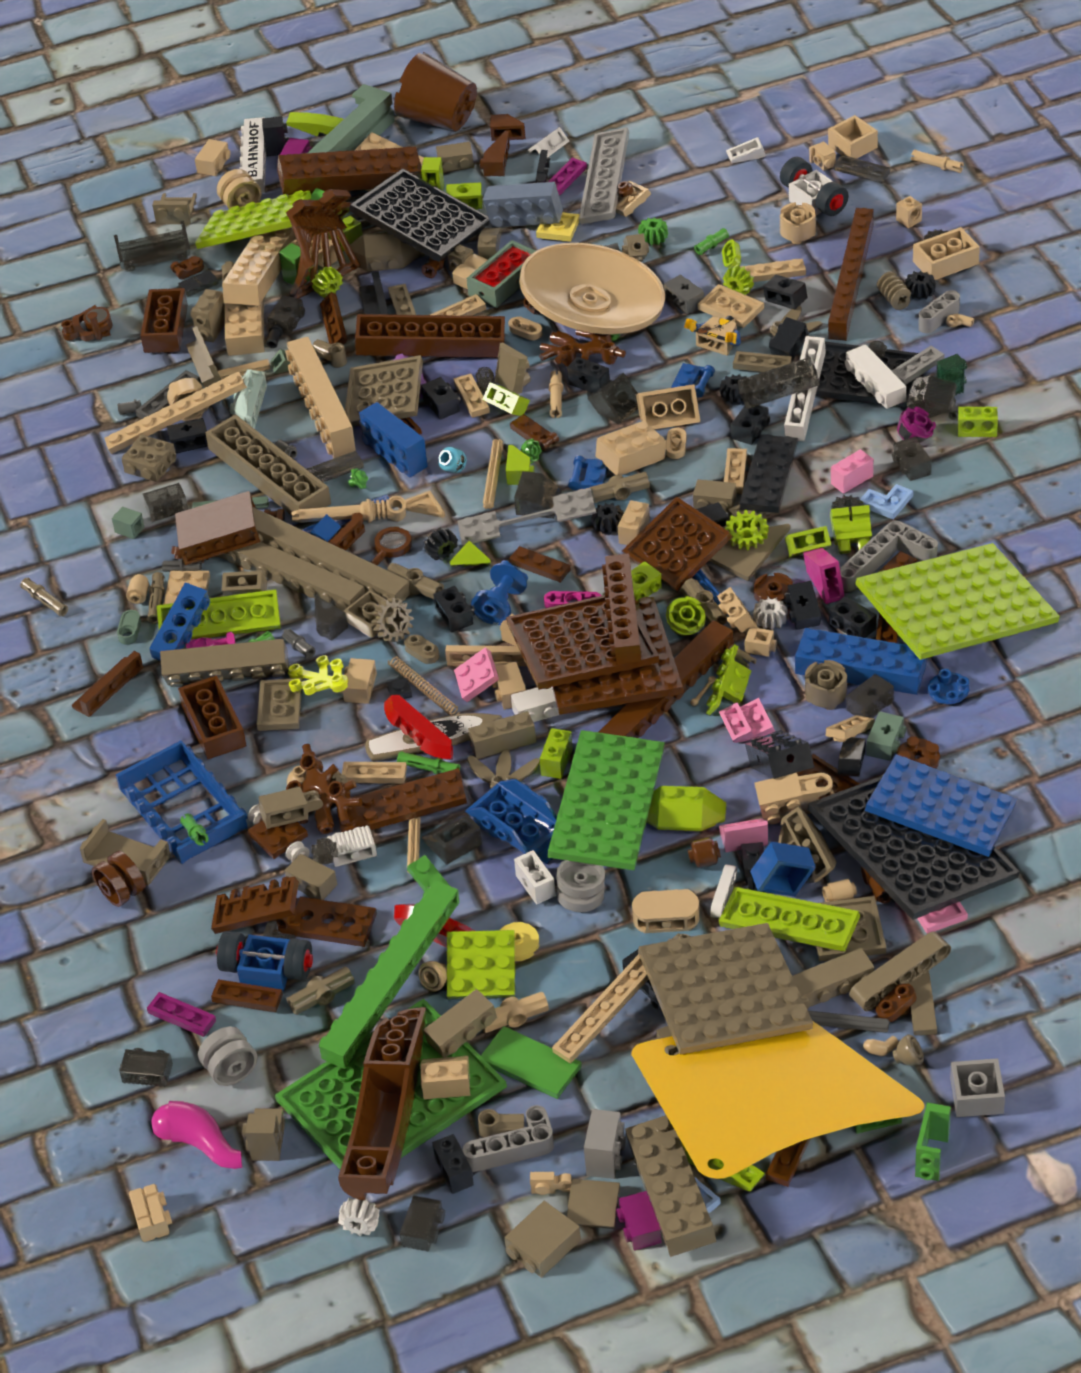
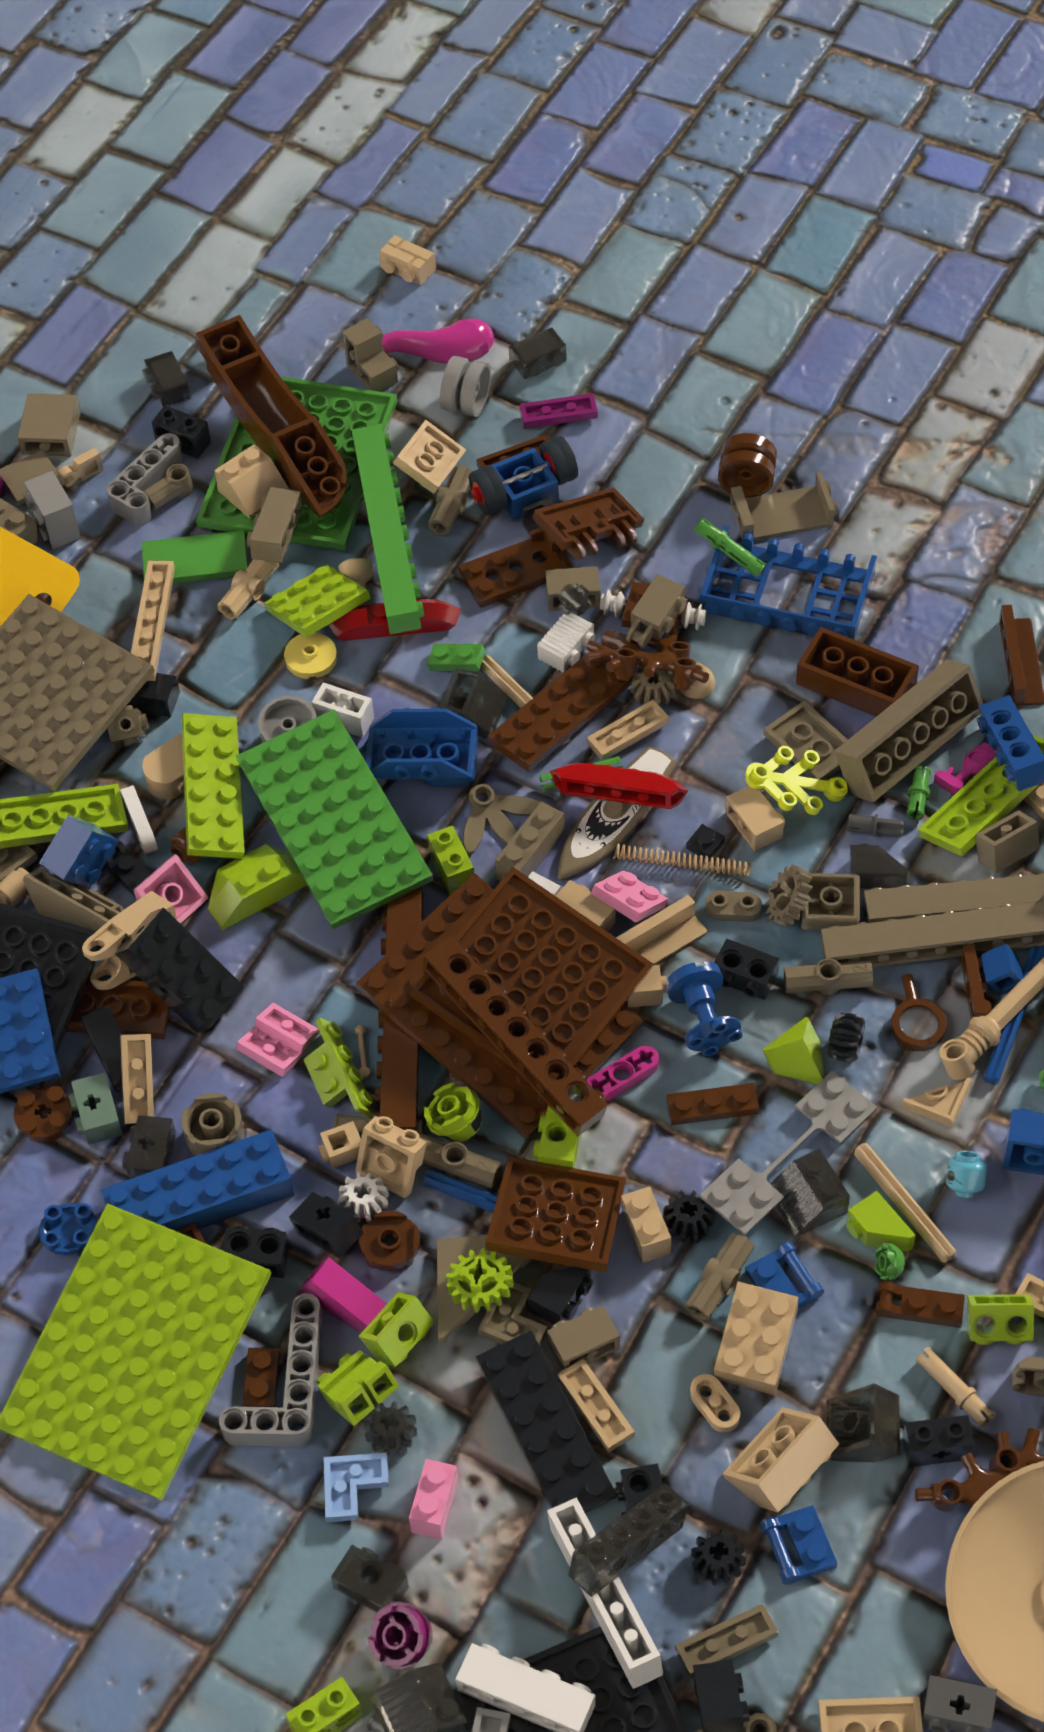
camera: 140 degrees right, 10 degrees up
torso [684,315,741,356] -> none
none -> lime plate [181,713,245,859]
none -> tan plate [393,420,466,494]

